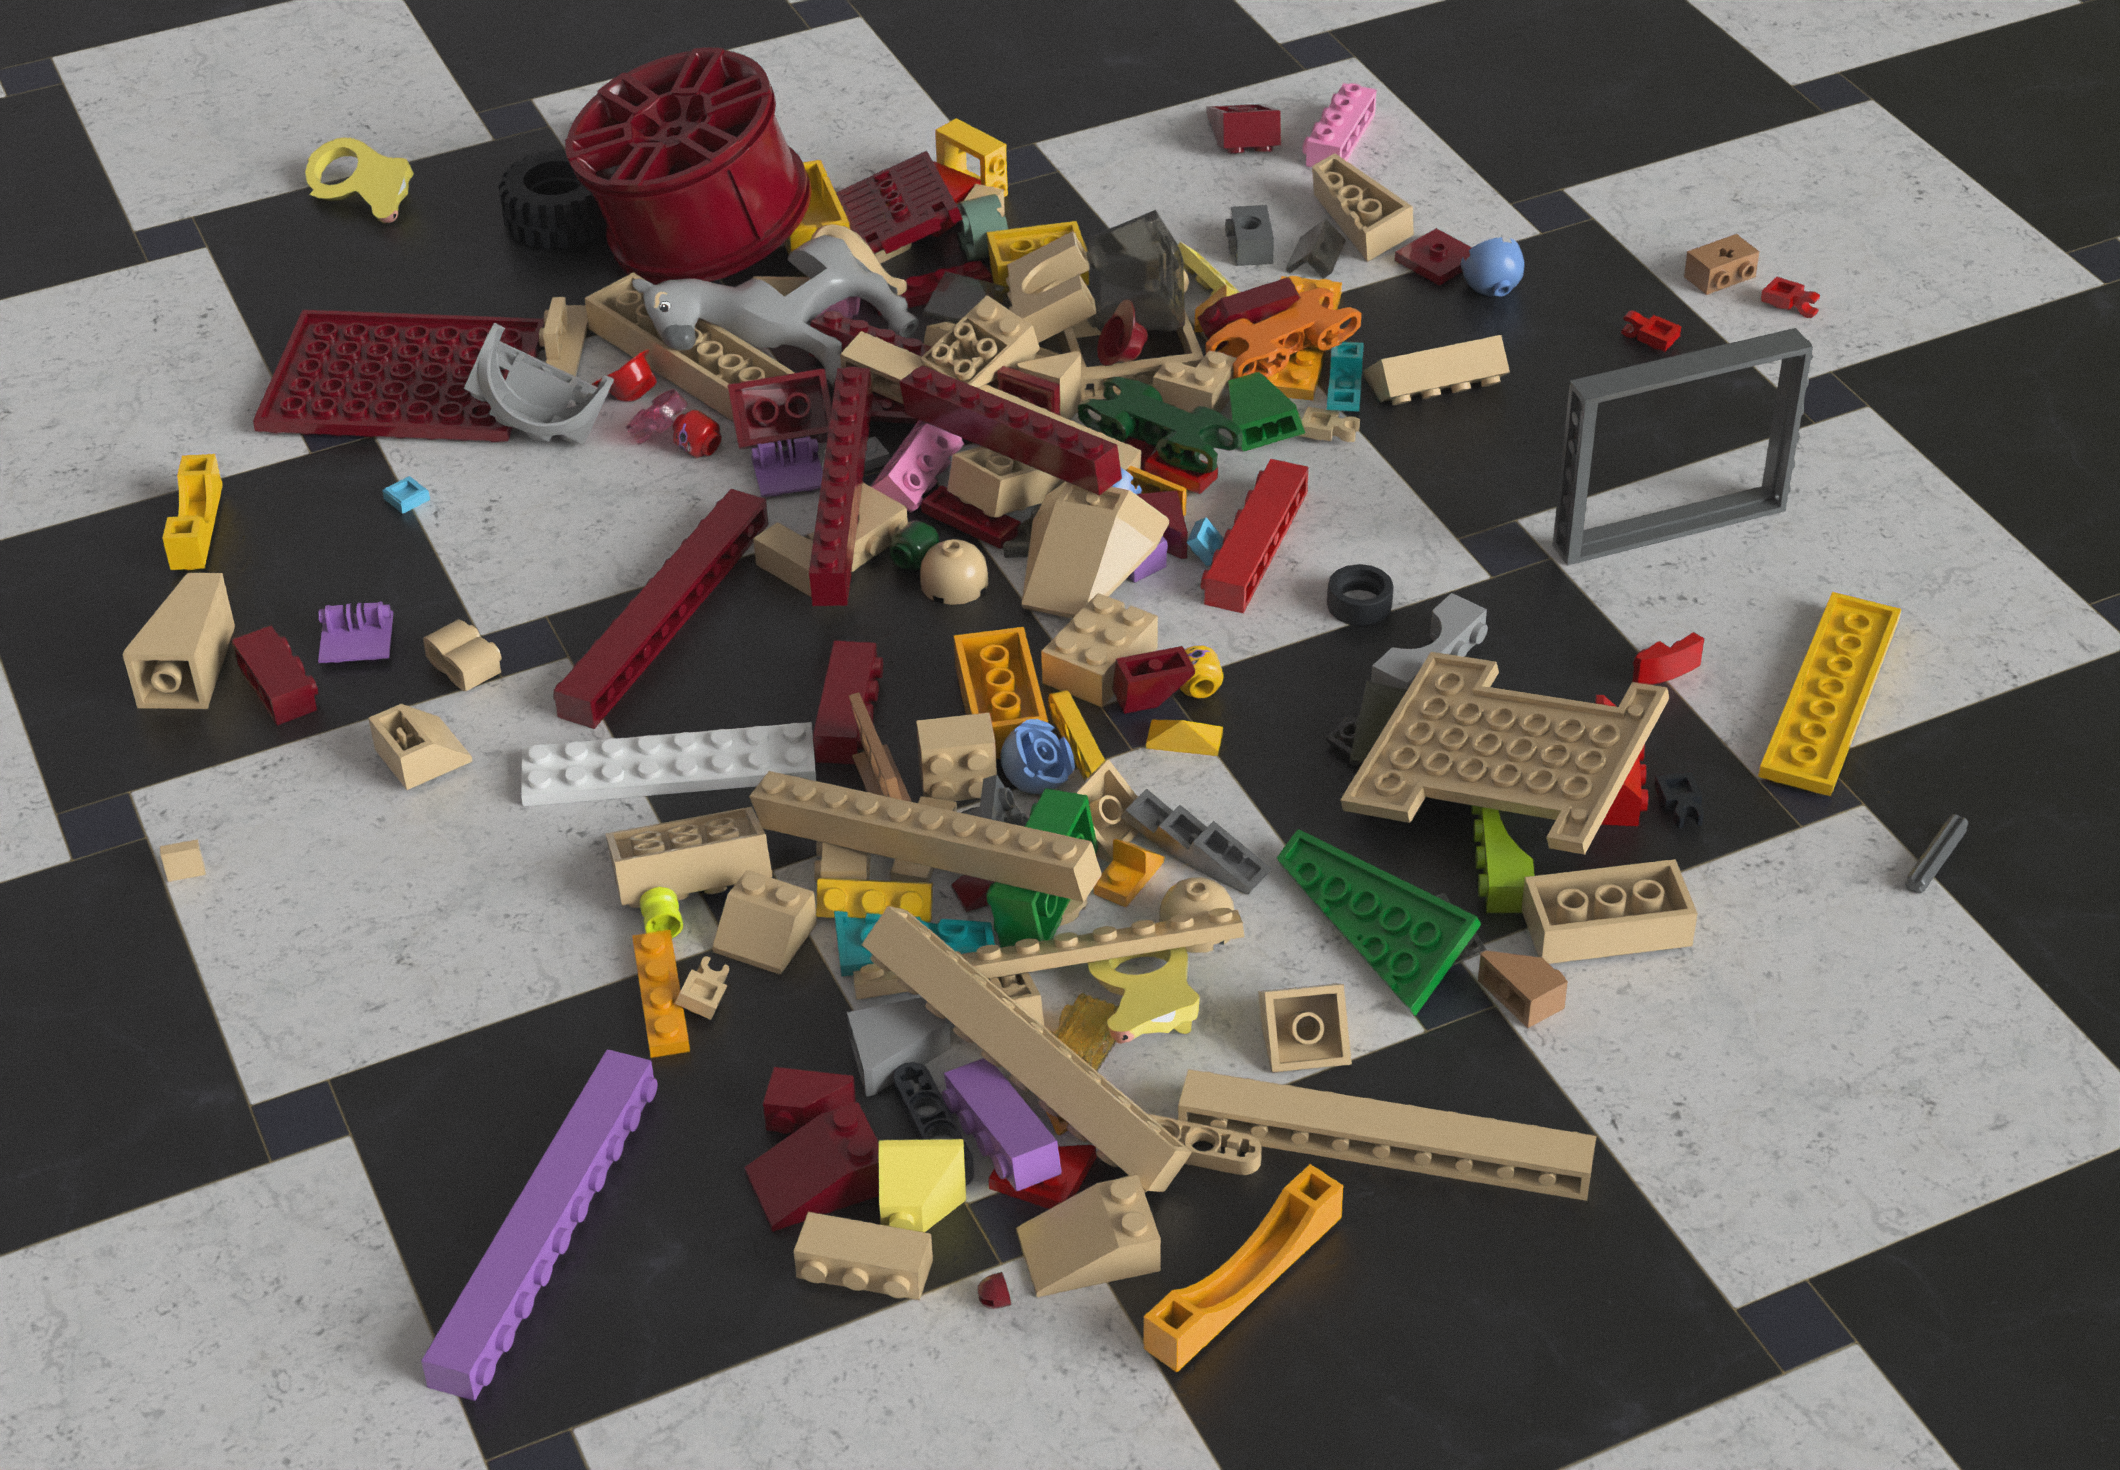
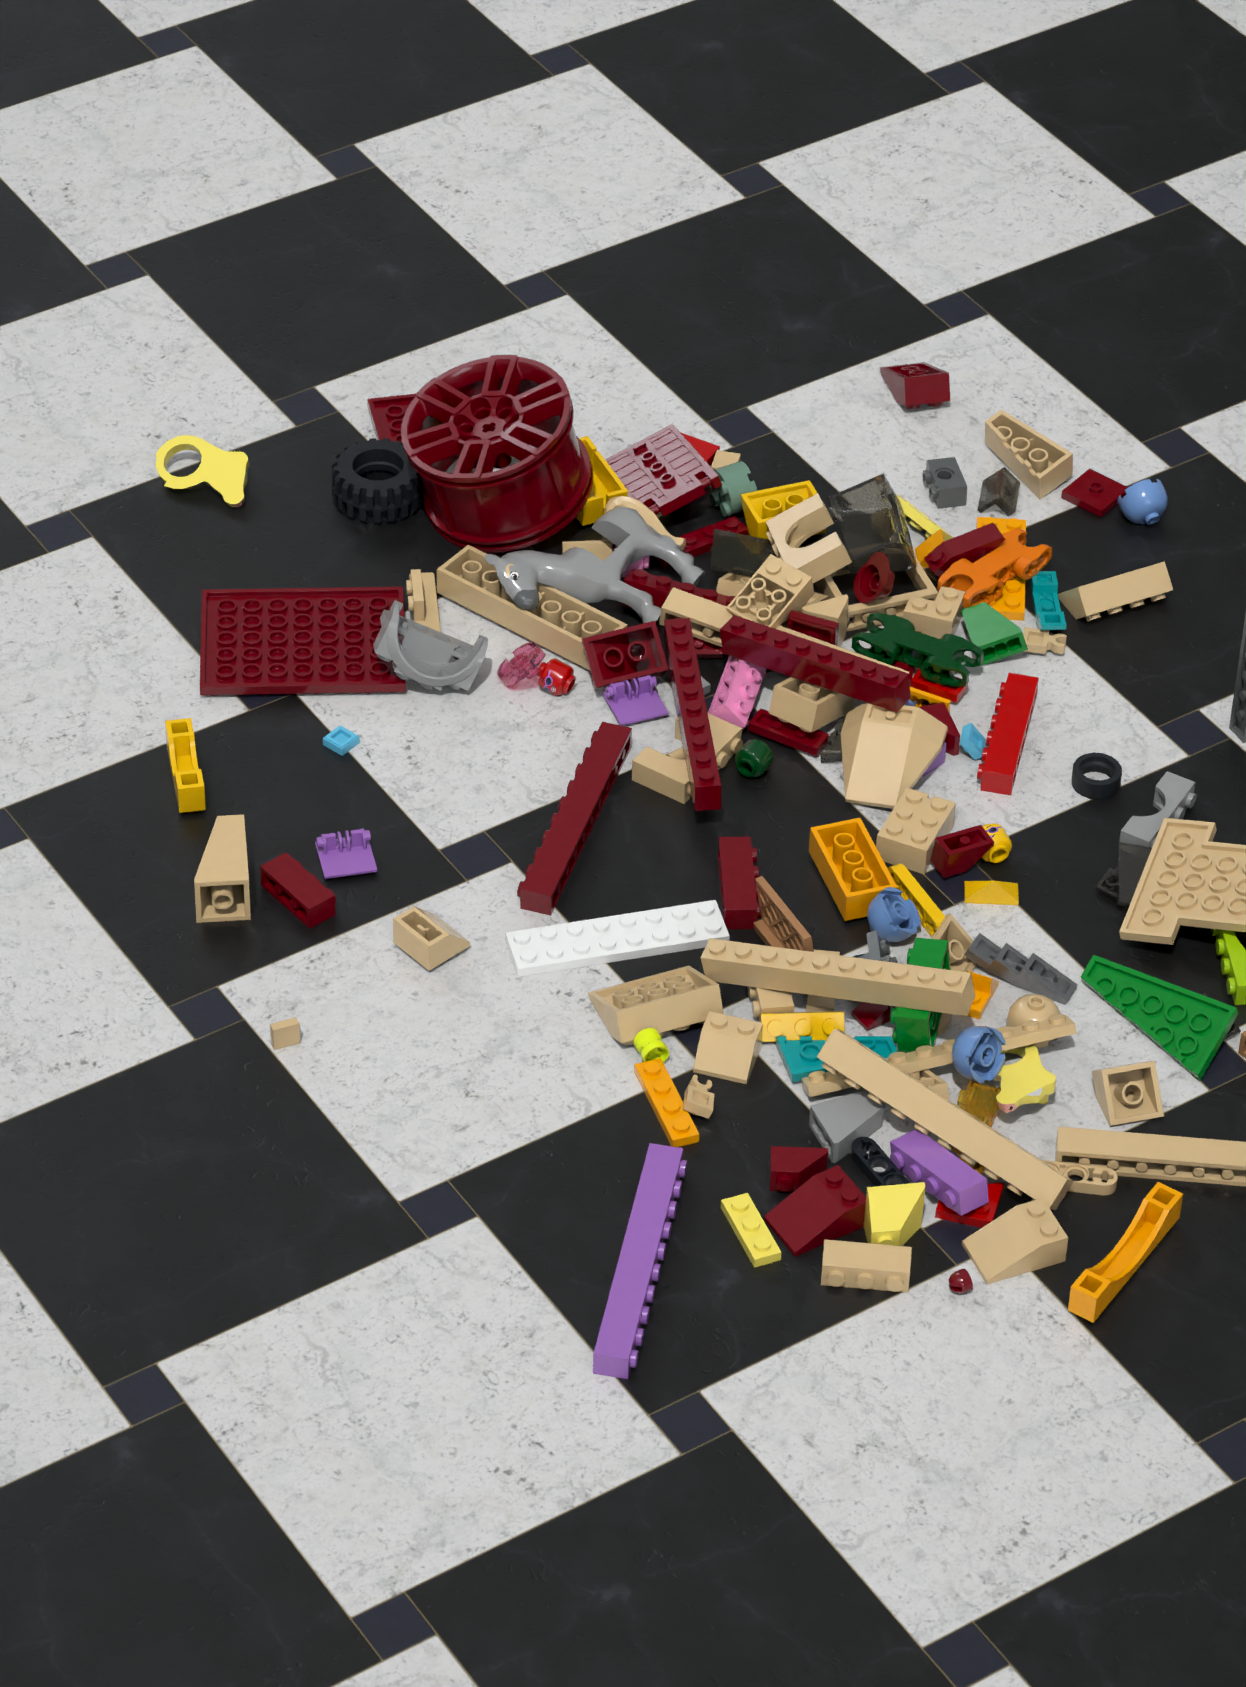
camera: 10 degrees left, 0 degrees up
tan brick [423,619,502,691] -> none
red piece [592,349,657,401] -> none
tan brick [916,713,997,801] -> none
tan cylinder [920,539,988,605] -> none
yellow window [935,118,1008,197] -> none
bright pink brick [1303,83,1376,167] -> none
none -> light yellow plate [721,1193,781,1268]
none -> medium blue cylinder [952,1026,1006,1083]

